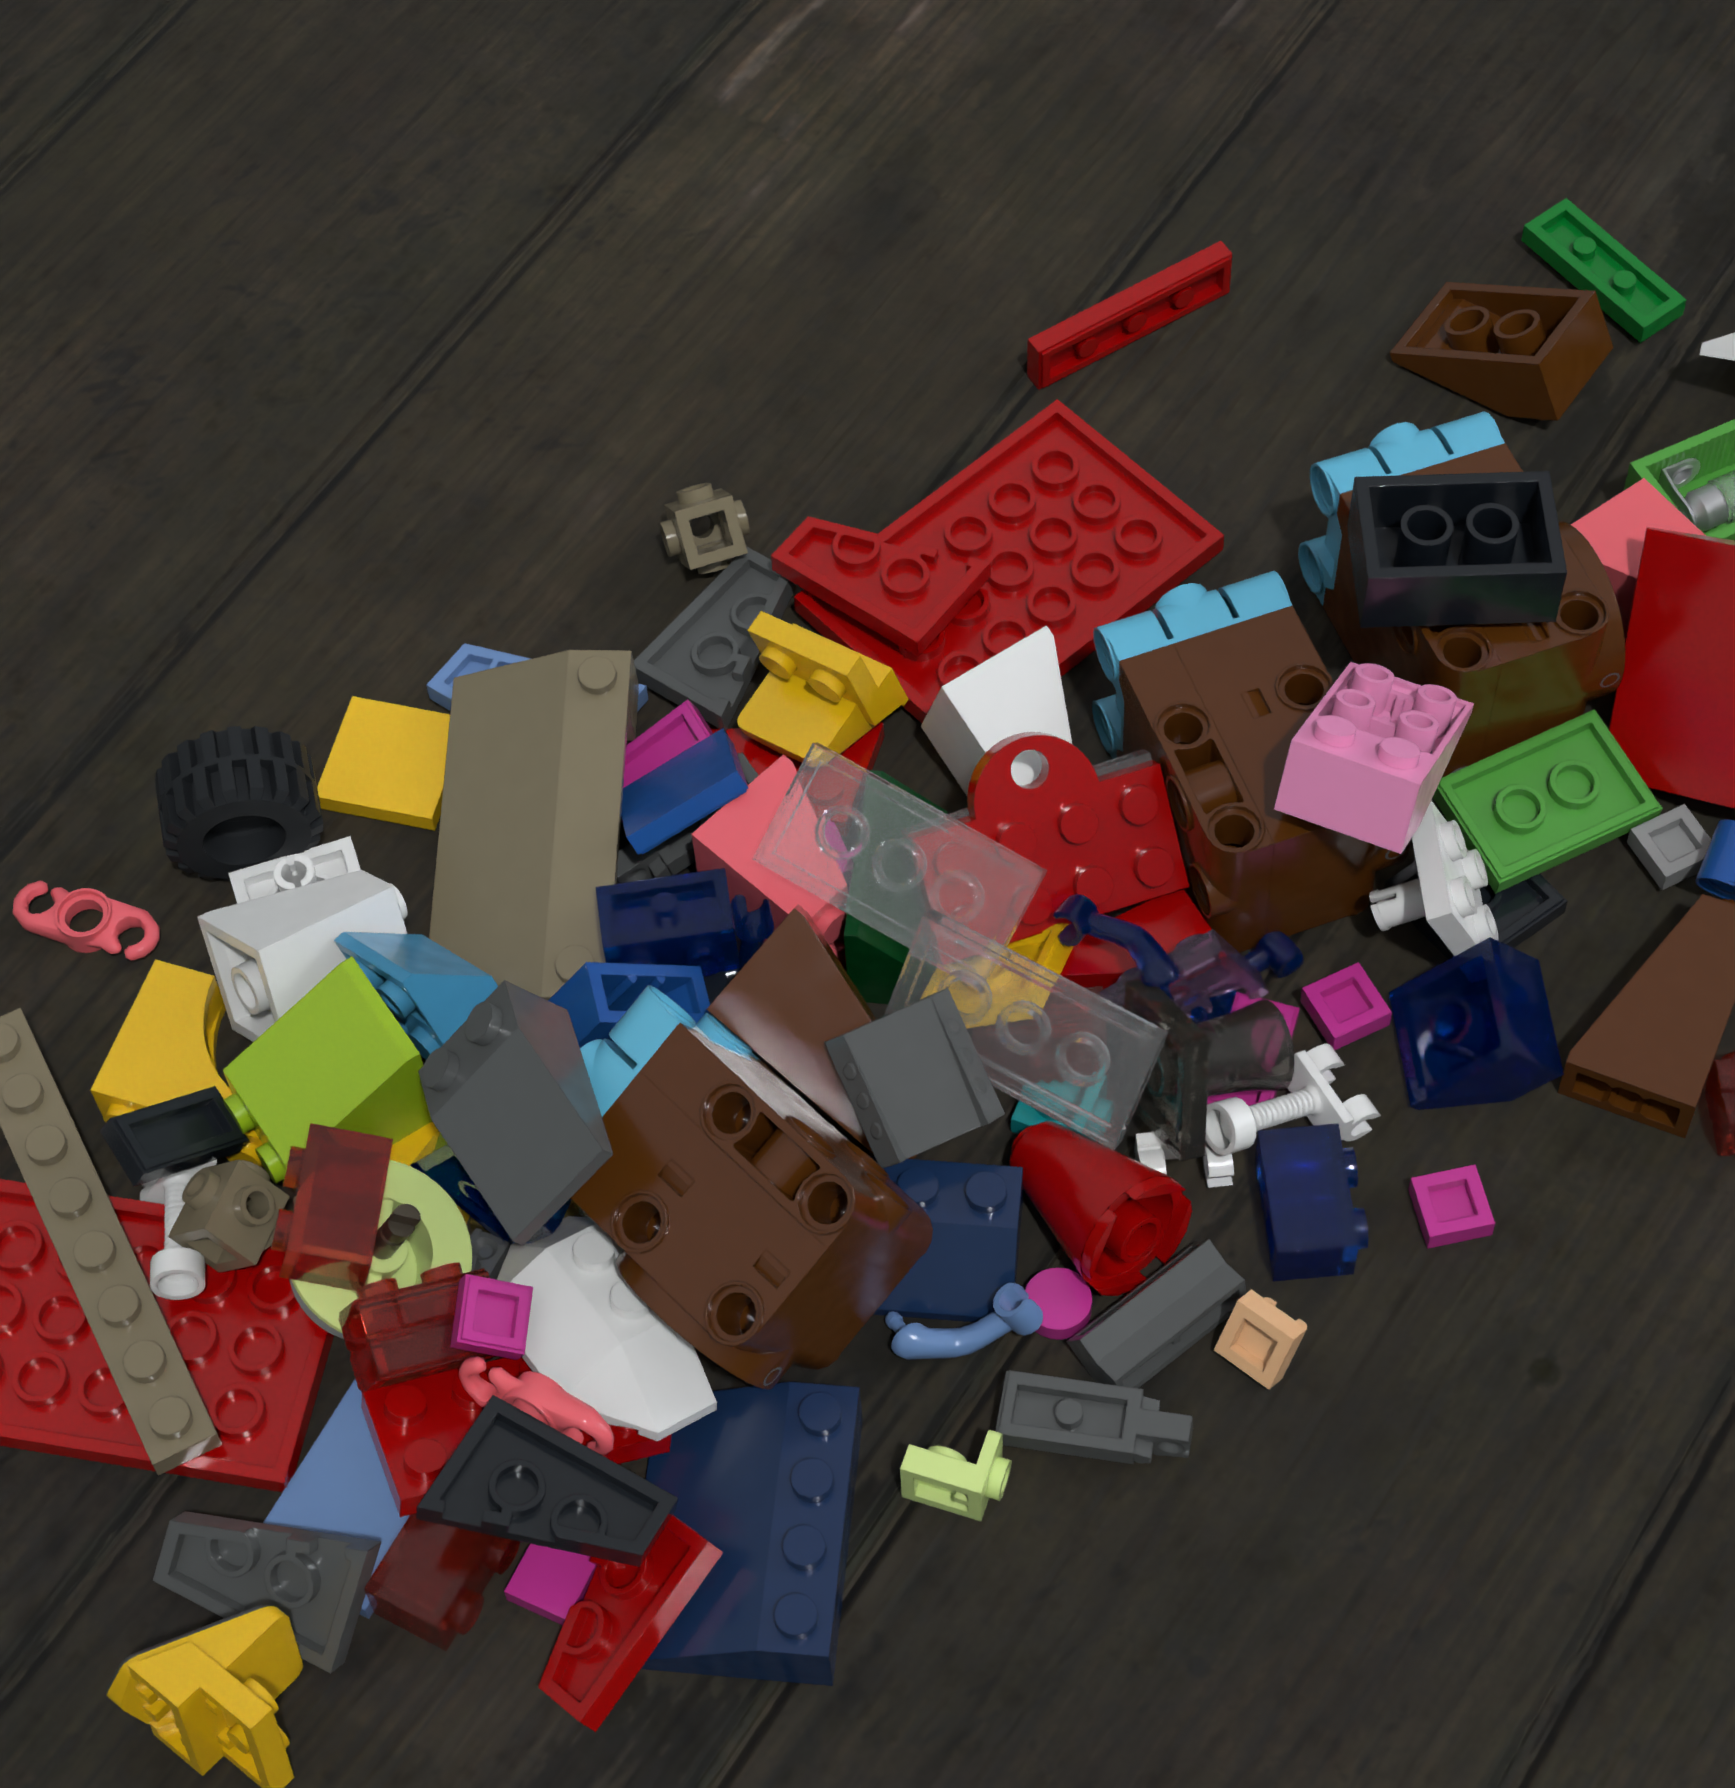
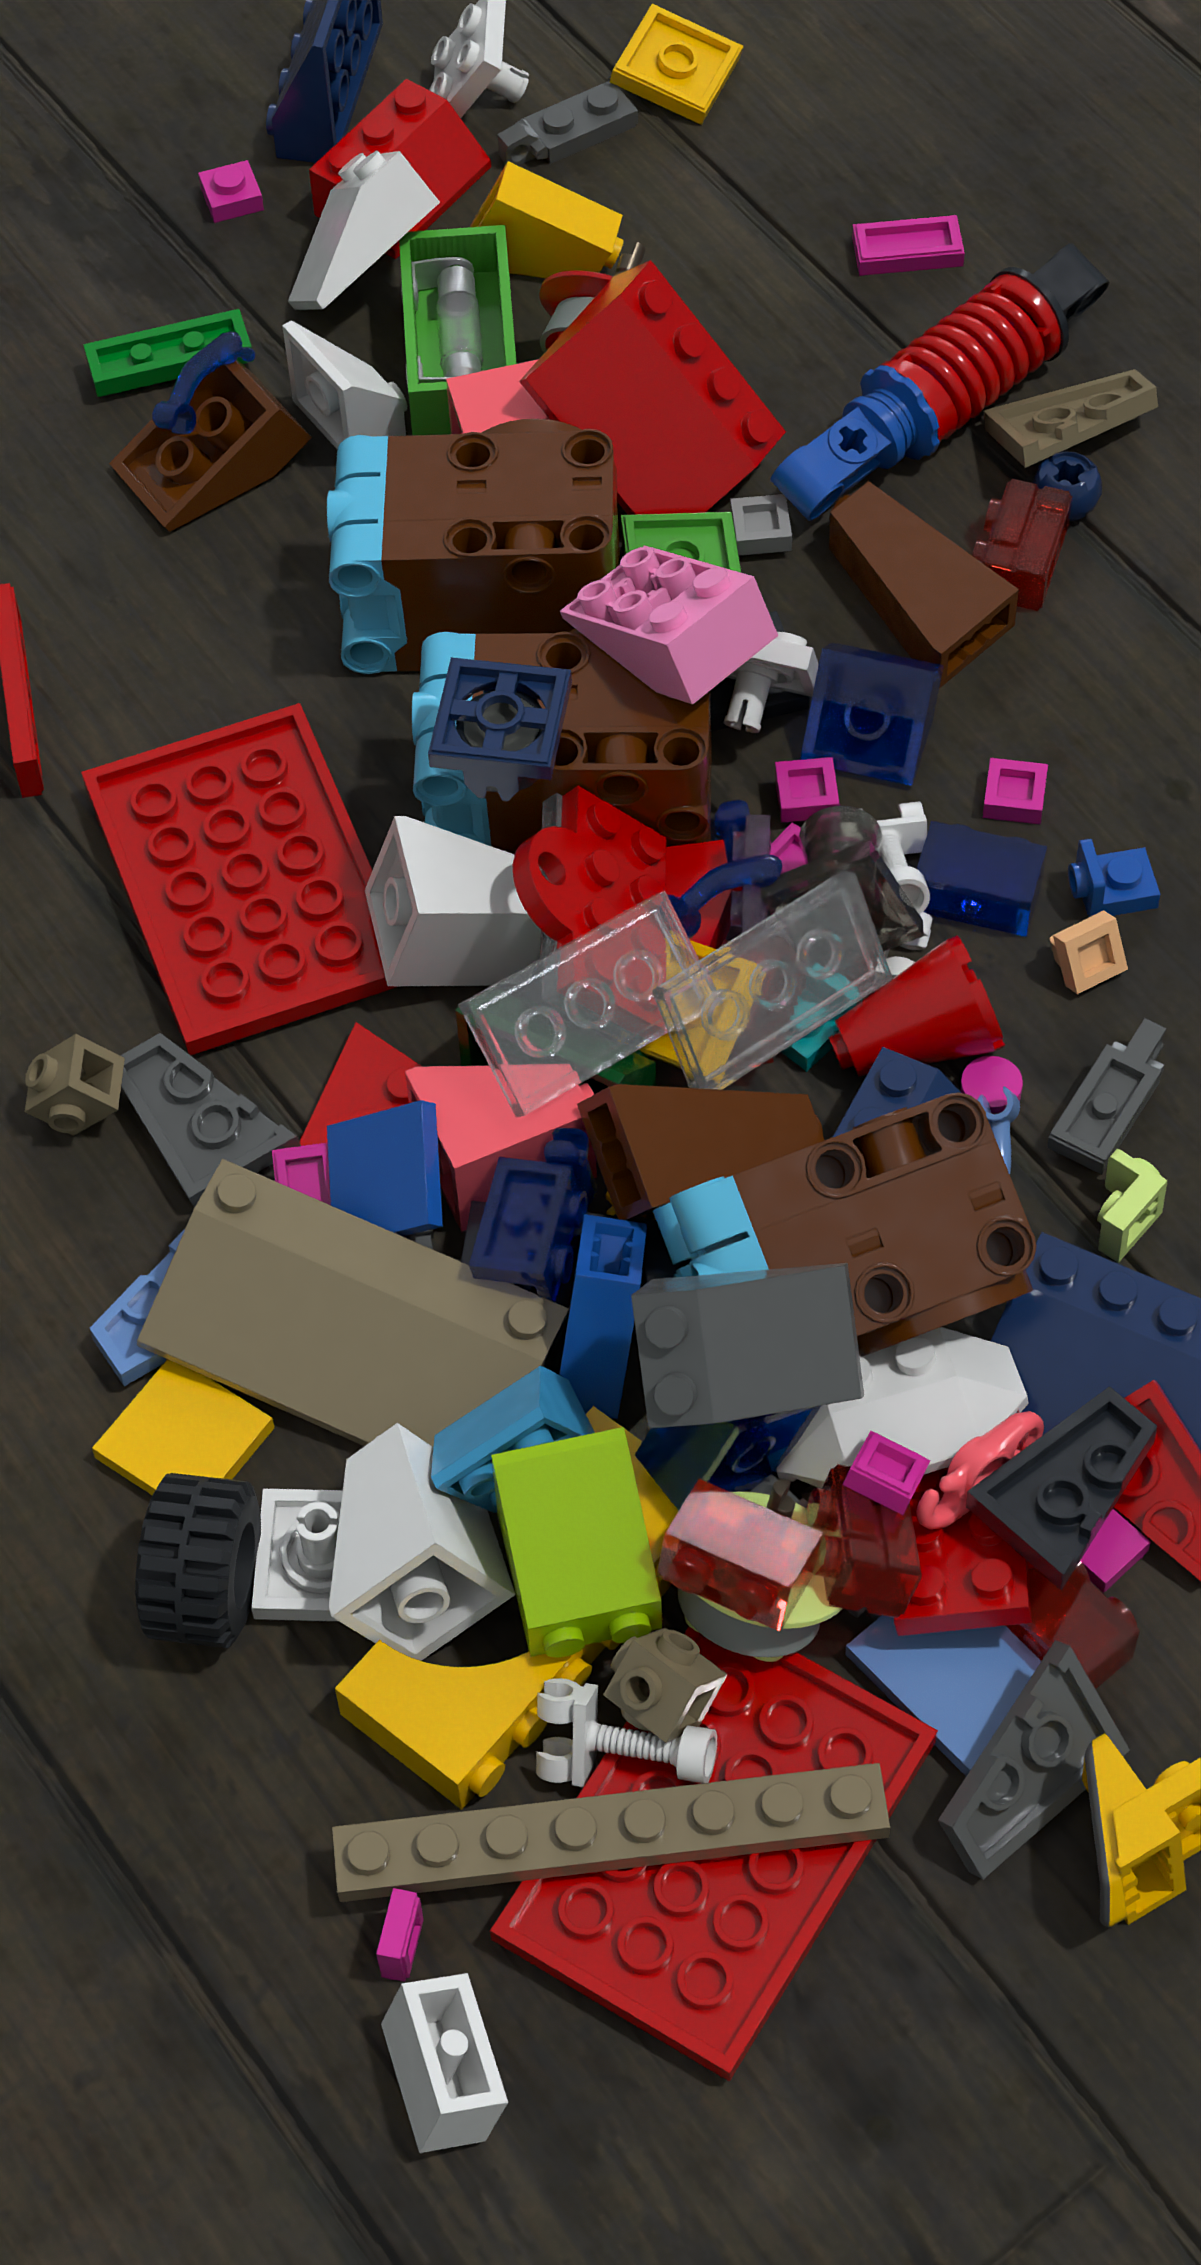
camera: 70 degrees left, 0 degrees up
coral piece [13,880,160,961] -> none
black tile [100,1086,249,1187] -> none
yellow piece [737,611,909,767] -> none
red wing [771,516,991,657] -> none
dark grey slope [824,988,1005,1168] -> none
dark grey piece [1066,1239,1246,1388] -> none
black brick [1347,471,1567,628] -> none
none -> clear blue piece [152,331,255,434]
none -> white slope [282,320,407,450]
none -> dark blue piece [428,657,572,801]
none -> blue bracket [1068,839,1161,918]

